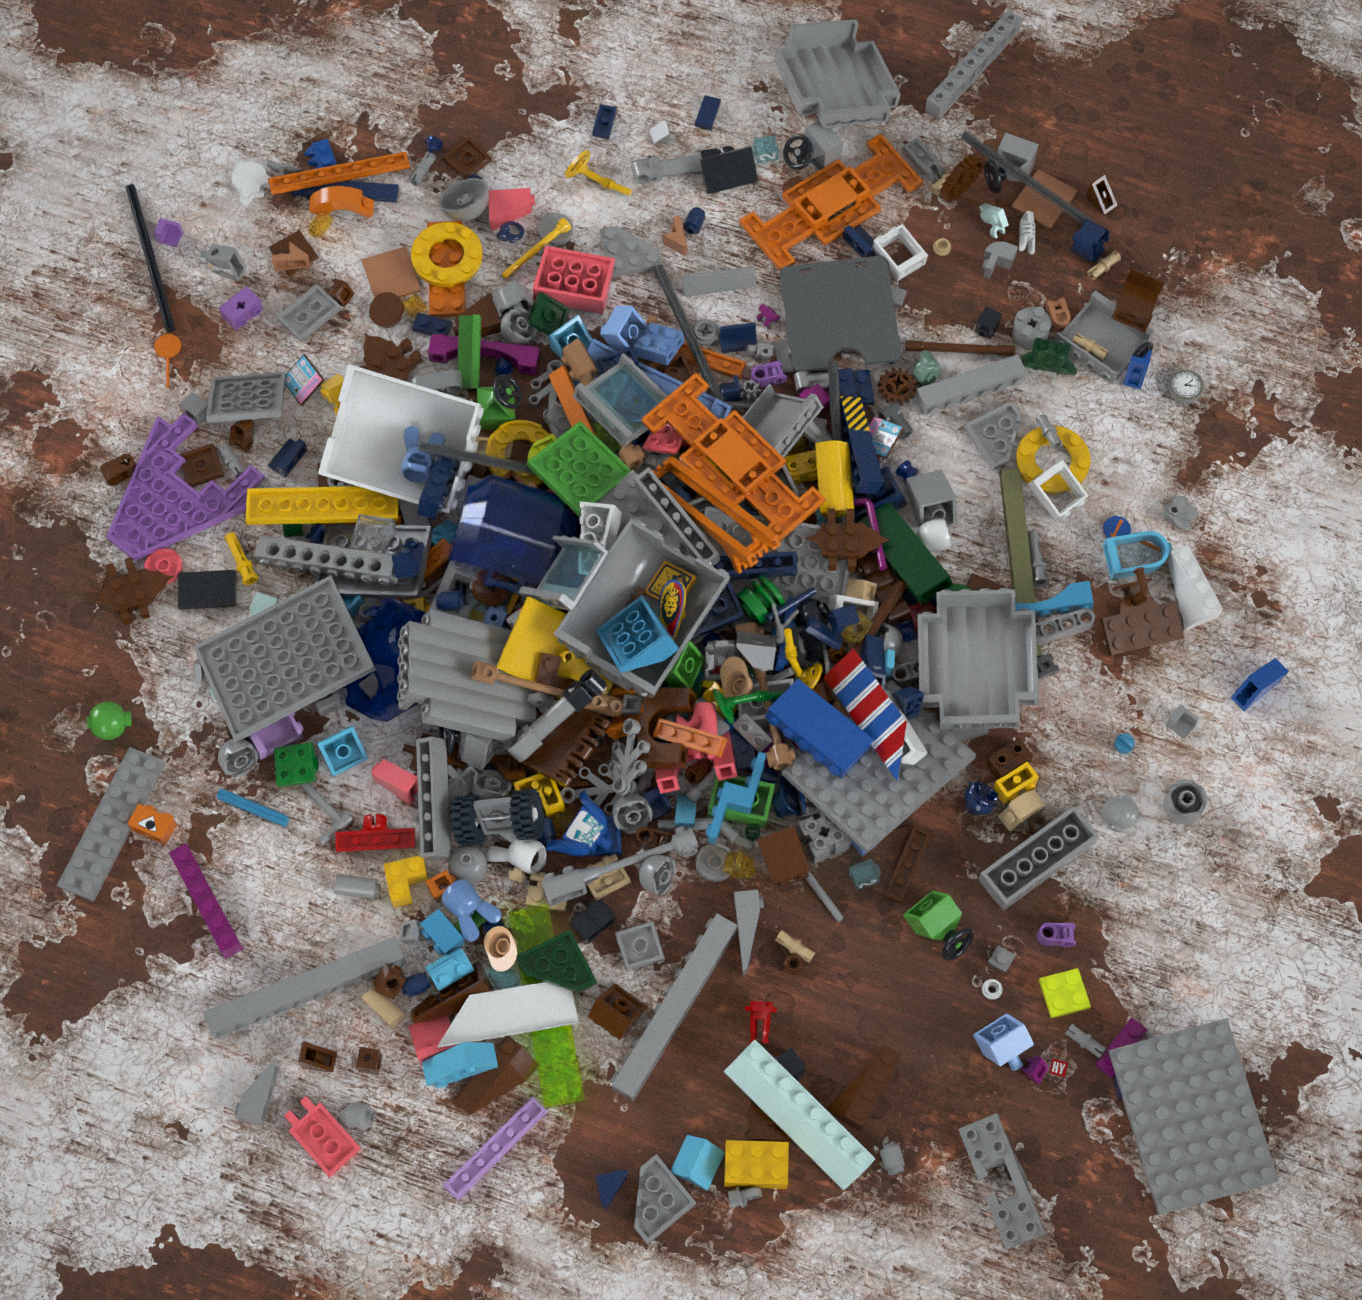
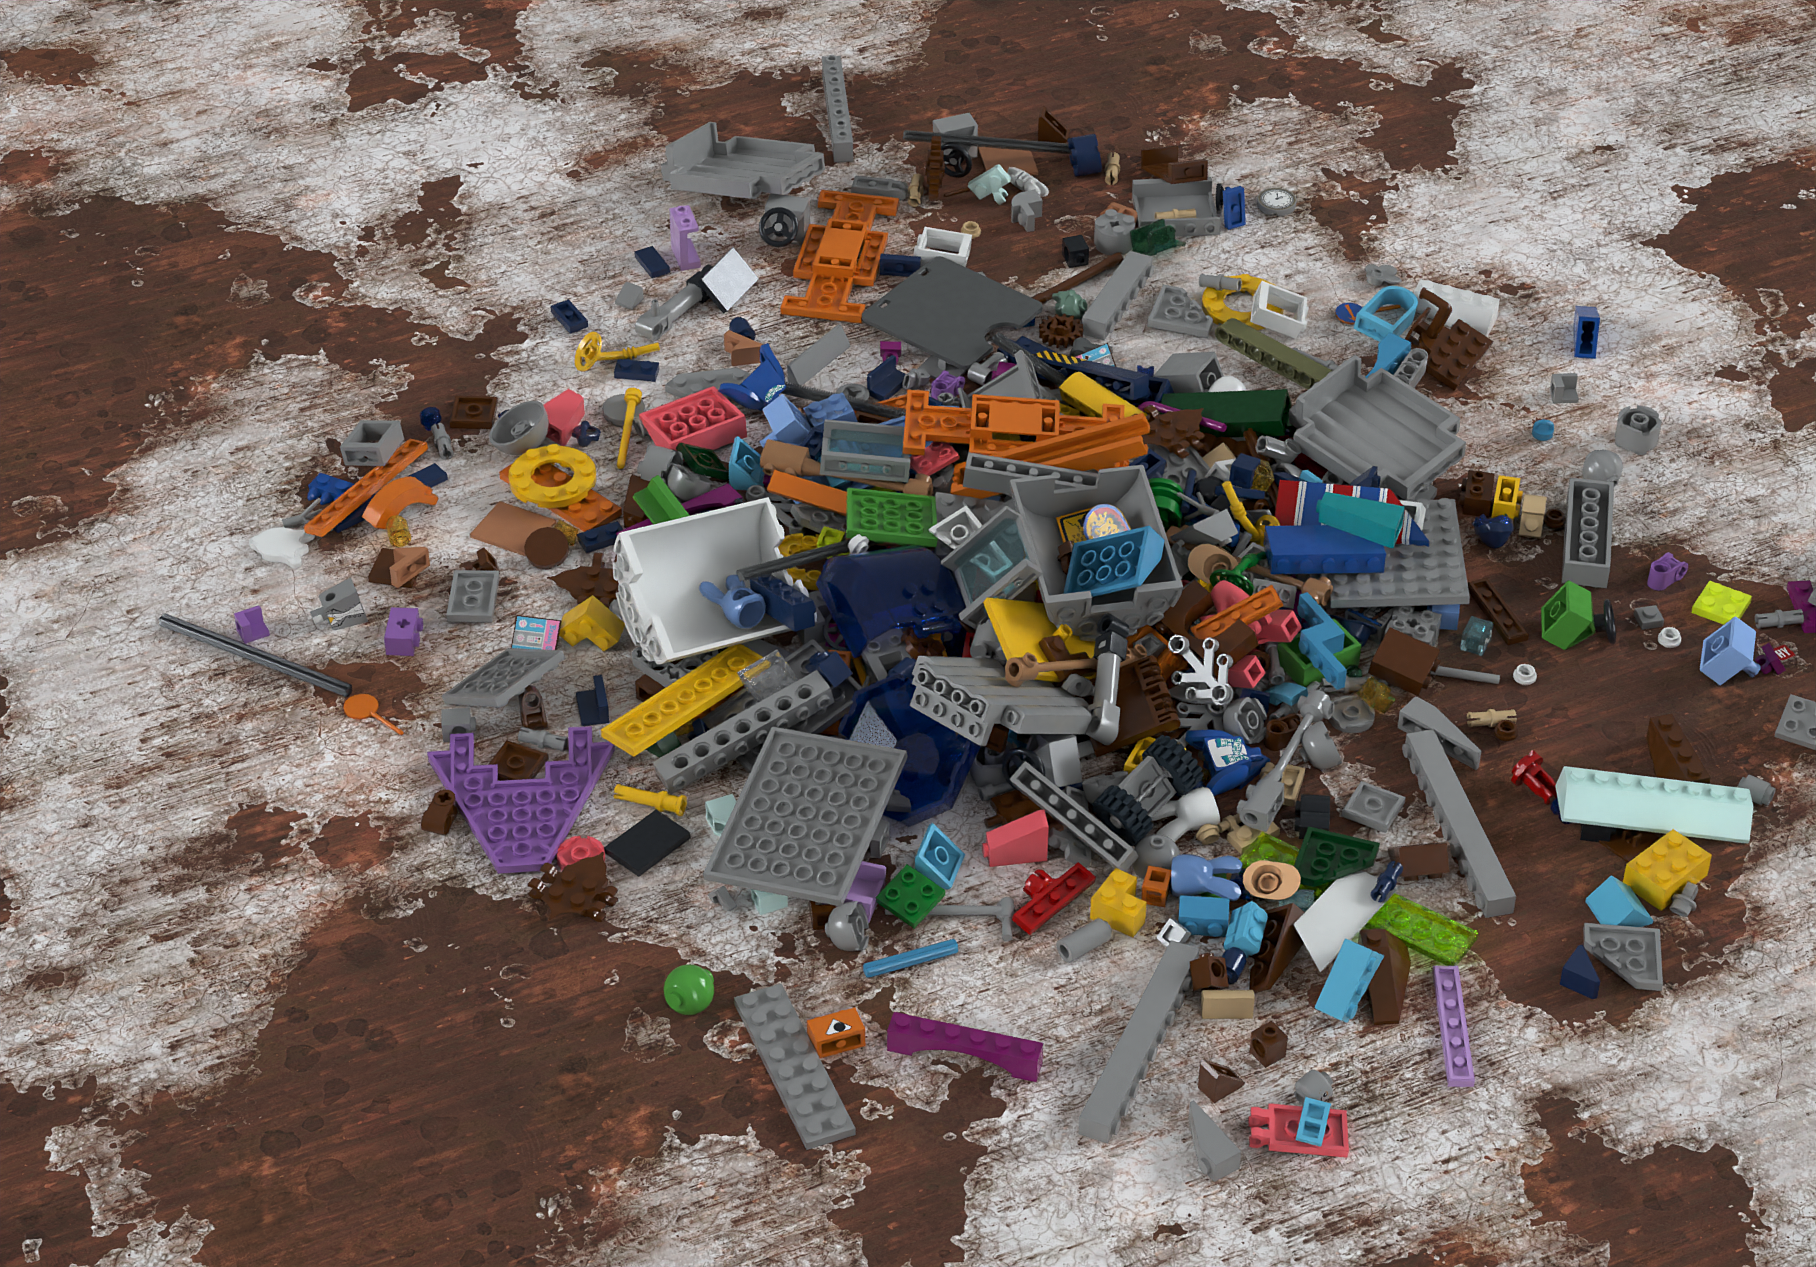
camera: 45 degrees left, 25 degrees down
coral bracket [408,1016,456,1065] -> none
reddish brown wing [490,755,526,781] -> none
clear light blue brick [751,135,778,163] -> none
none -> light grey window [340,420,404,466]
none -> dark blue plate [614,359,659,382]
none -> lavender panel [669,205,701,271]
none -> blue torso [718,343,786,411]
none -> white plate [848,534,869,556]
none -> light grey piece [1256,435,1301,464]
none -> medium azure slope [1295,1097,1331,1147]
none -> teal slope [1316,492,1405,548]
none -> dark blue pin [1370,861,1403,902]
none -> white plate [1513,664,1537,685]

